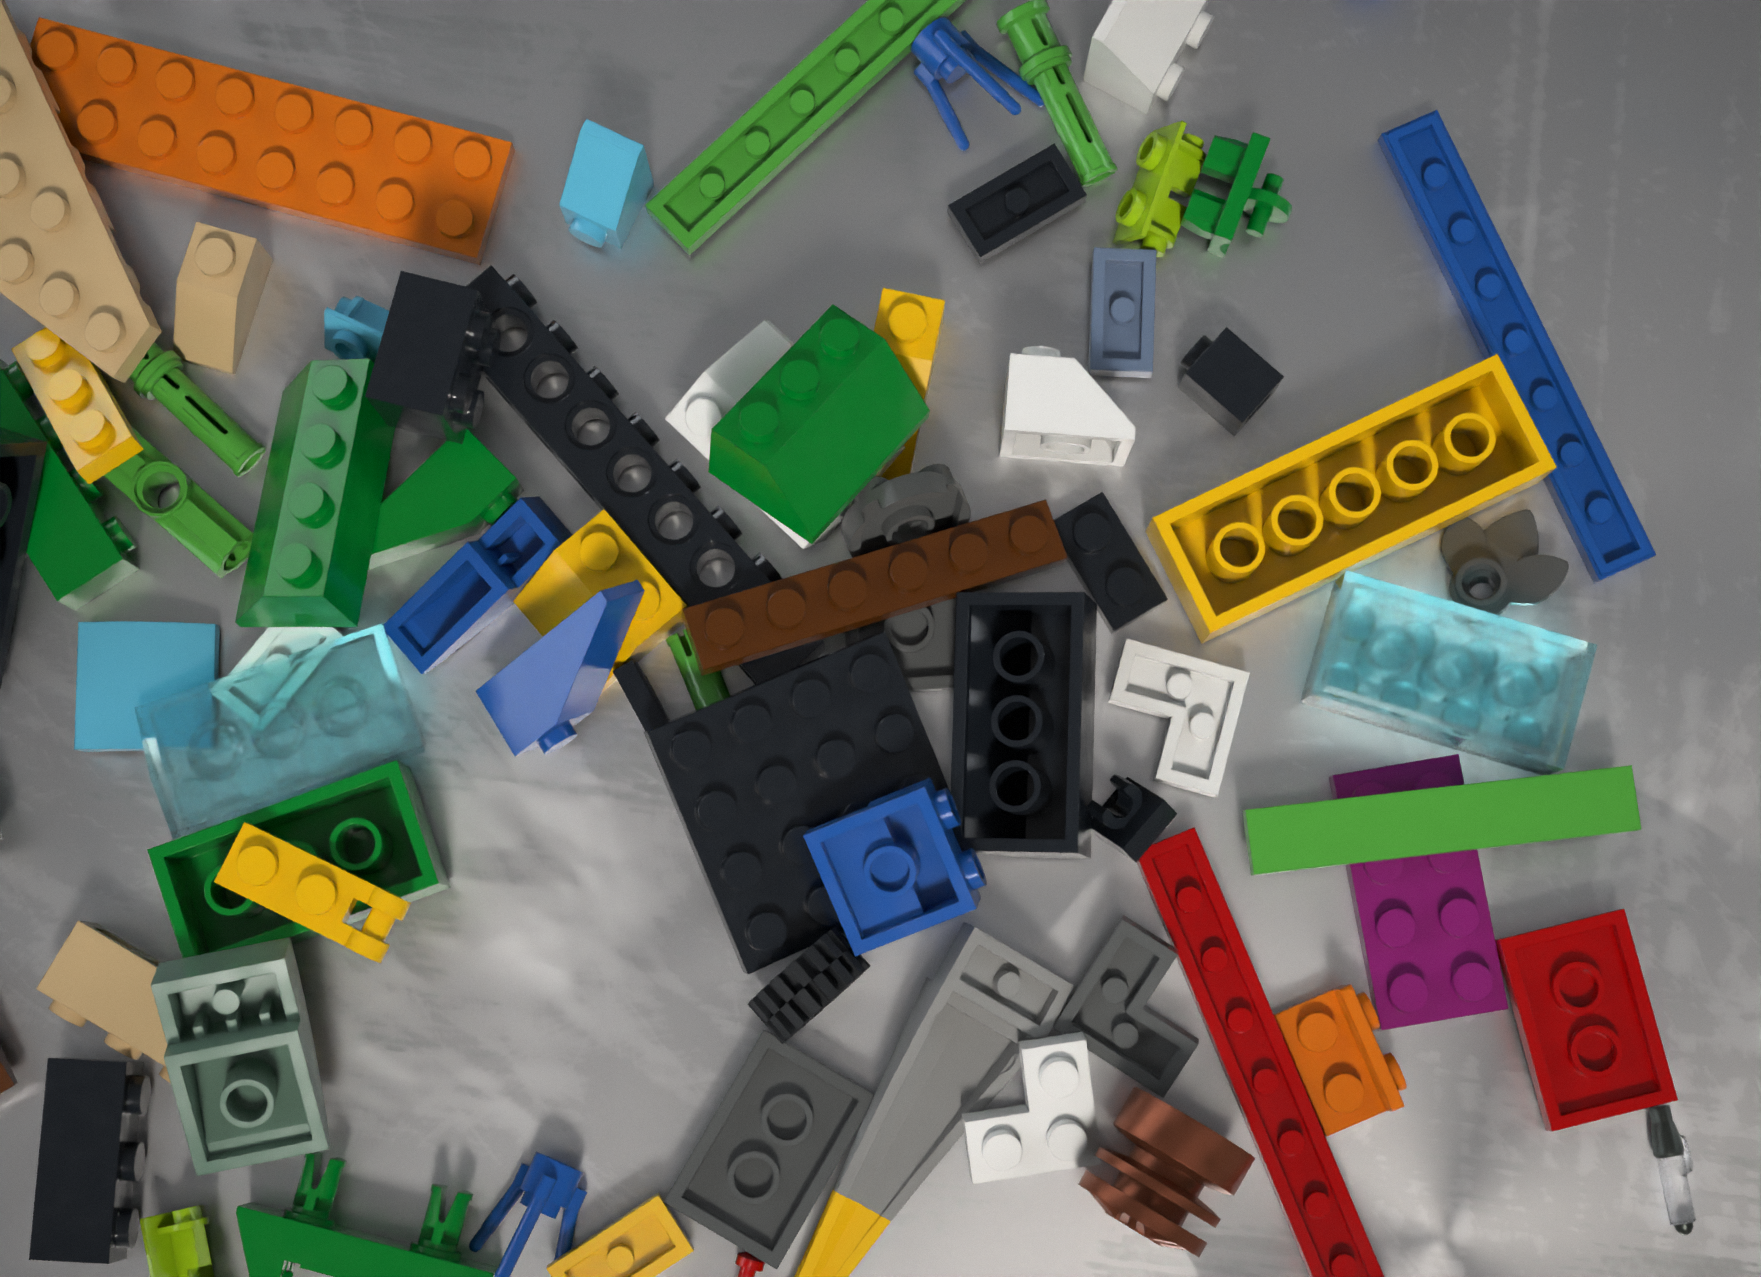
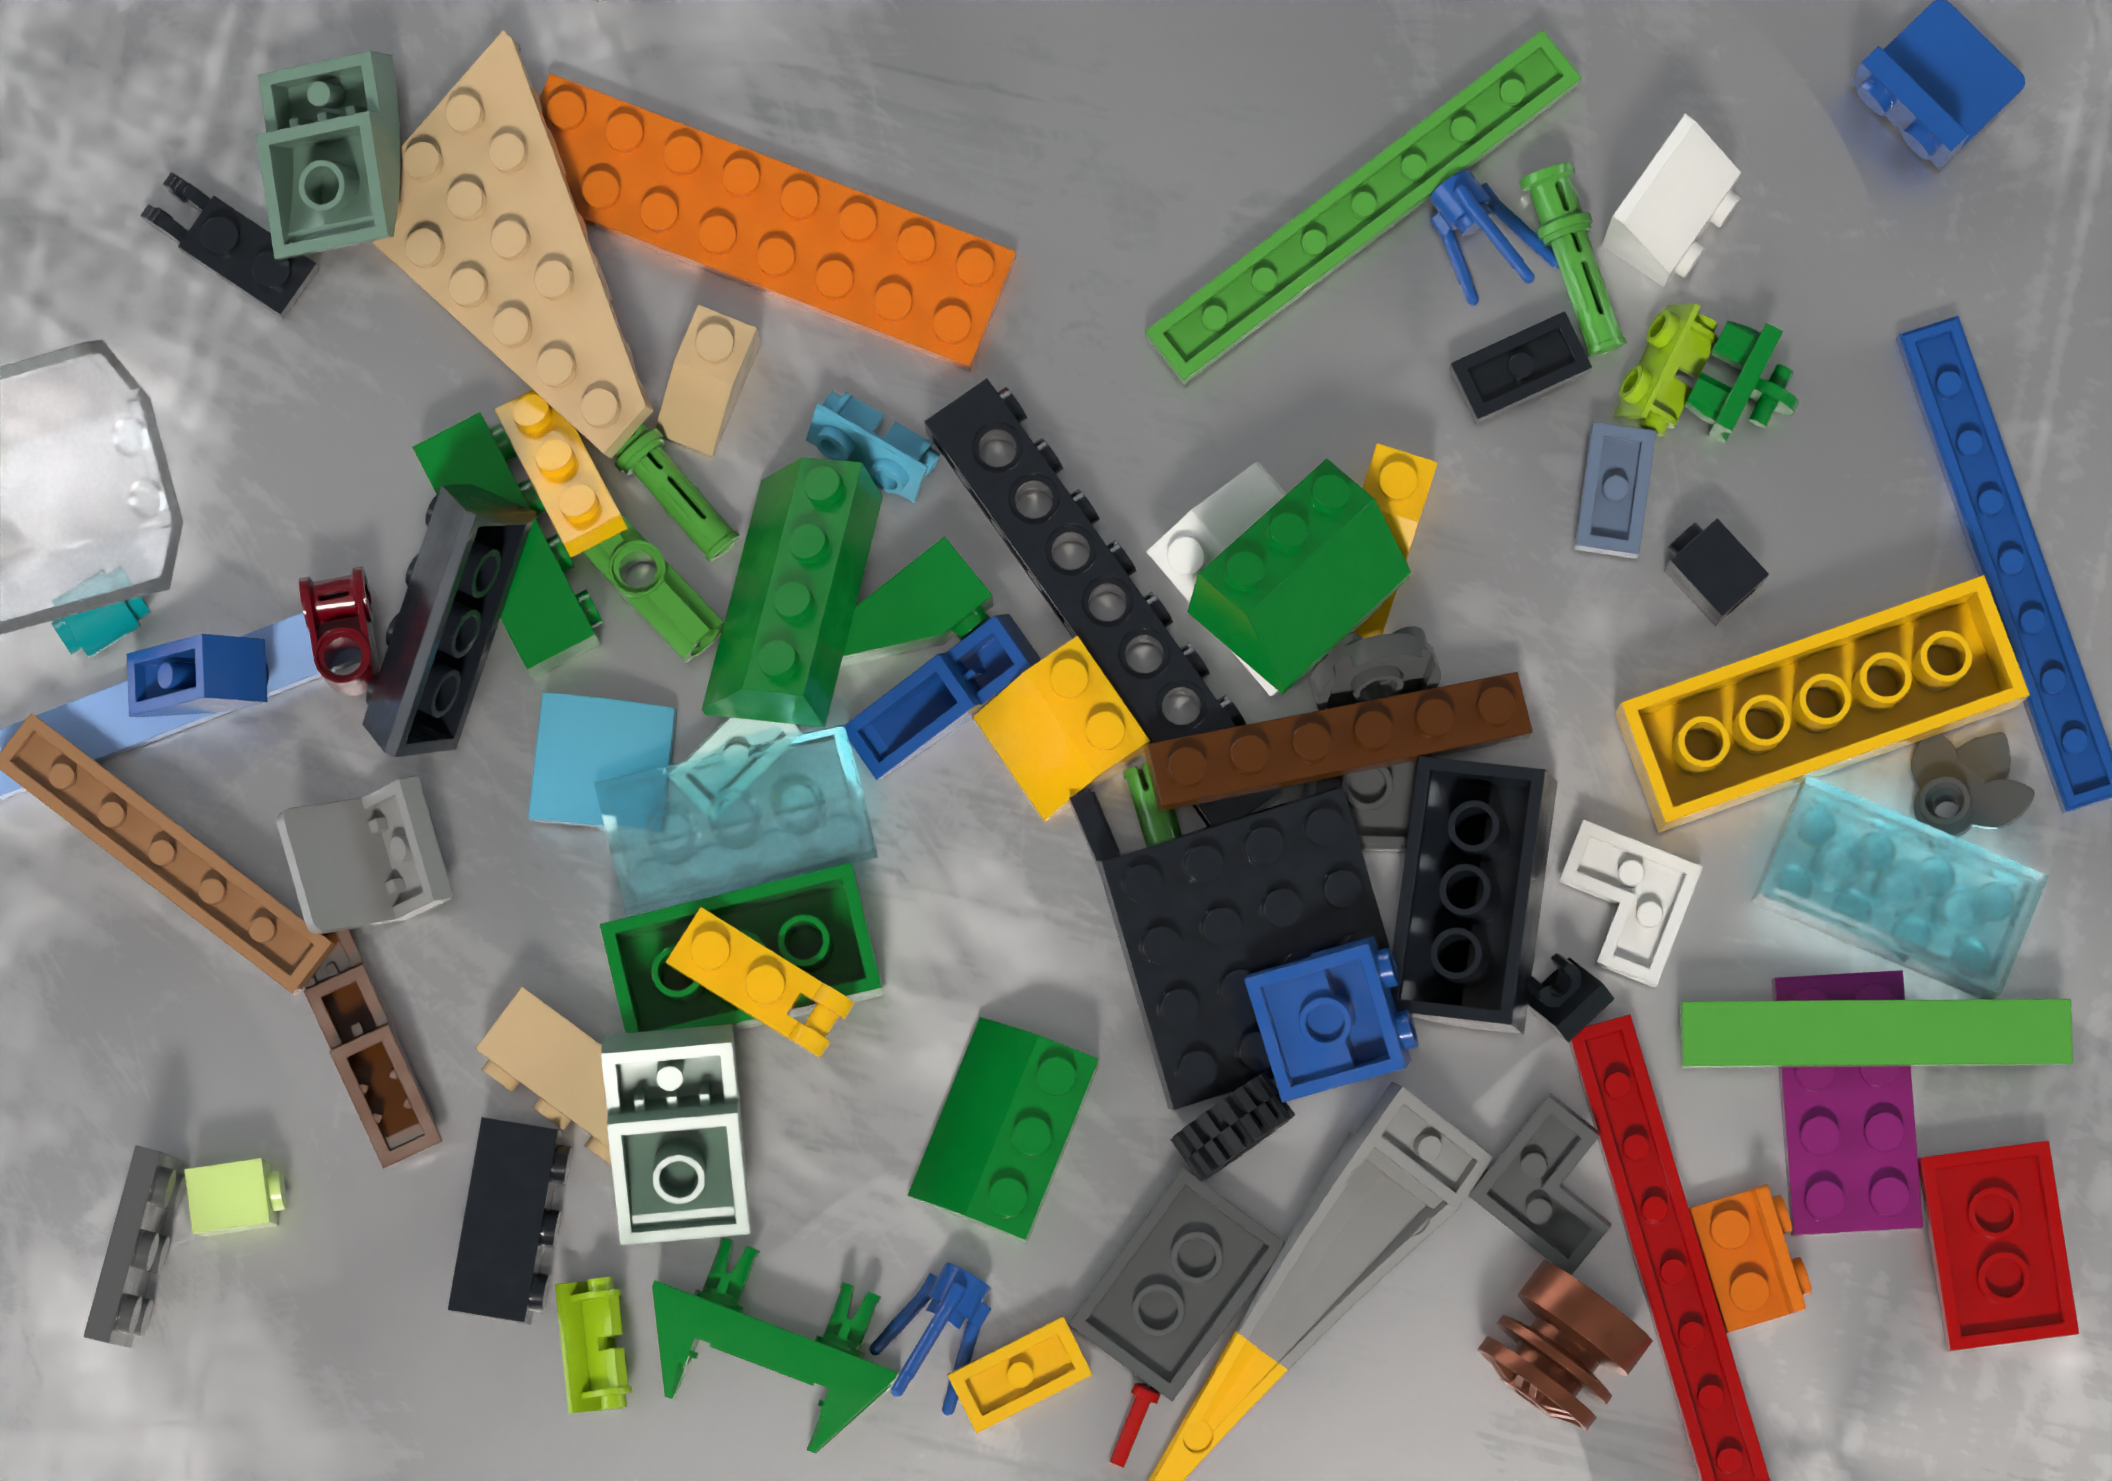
camera: 10 degrees right, 0 degrees up
black brick [365,271,501,444] -> none
slope [476,580,645,756] -> none
medium azure slope [559,119,654,249] -> none
white plate [962,1032,1102,1184] -> none
white slope [999,346,1136,466] -> none
black plate [1054,492,1168,634] -> none
piece [1648,1105,1696,1236] -> none
none -> green slope [907,1017,1099,1244]

